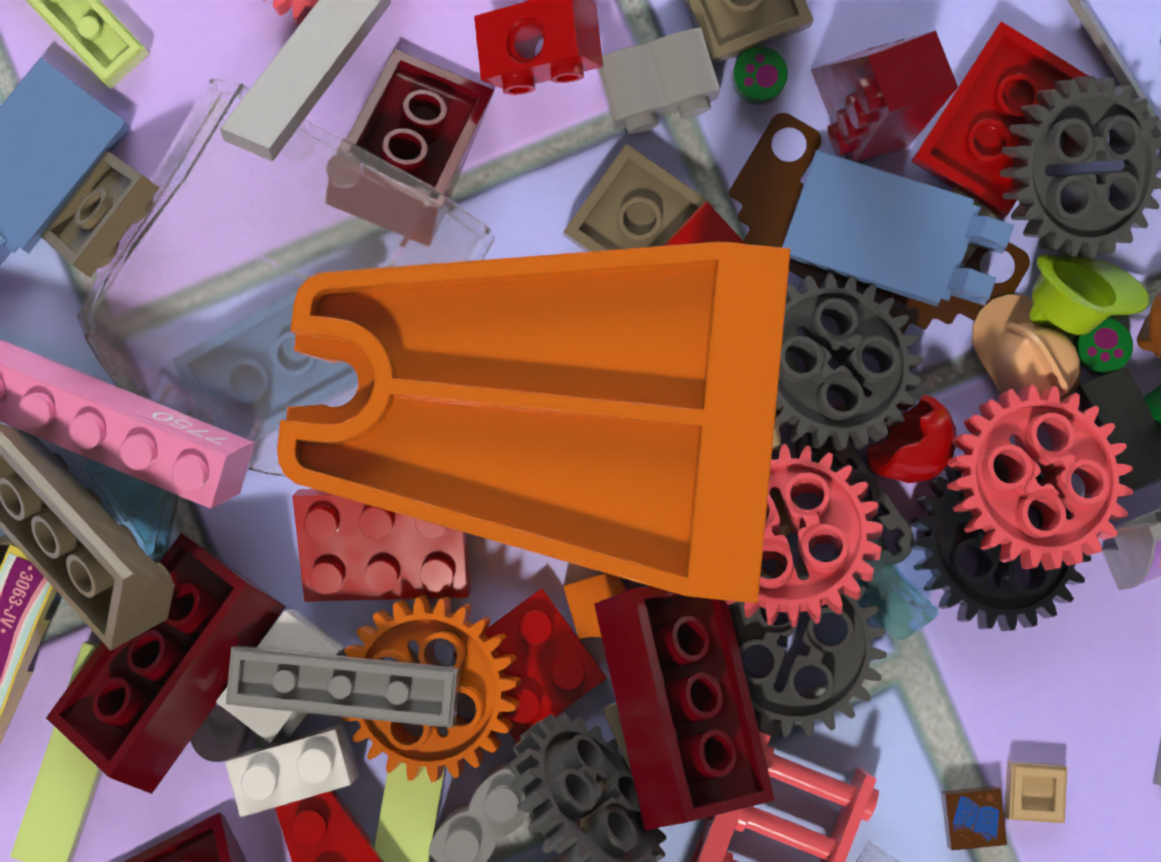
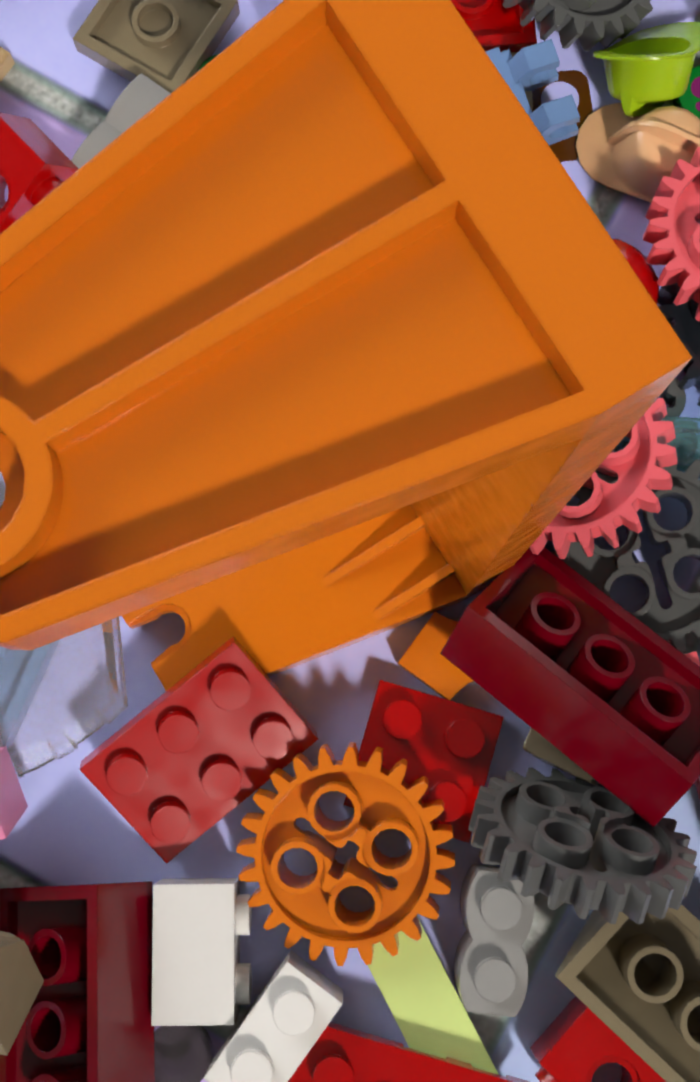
camera: 35 degrees left, 5 degrees down
light grey tile [226,645,461,728] -> none

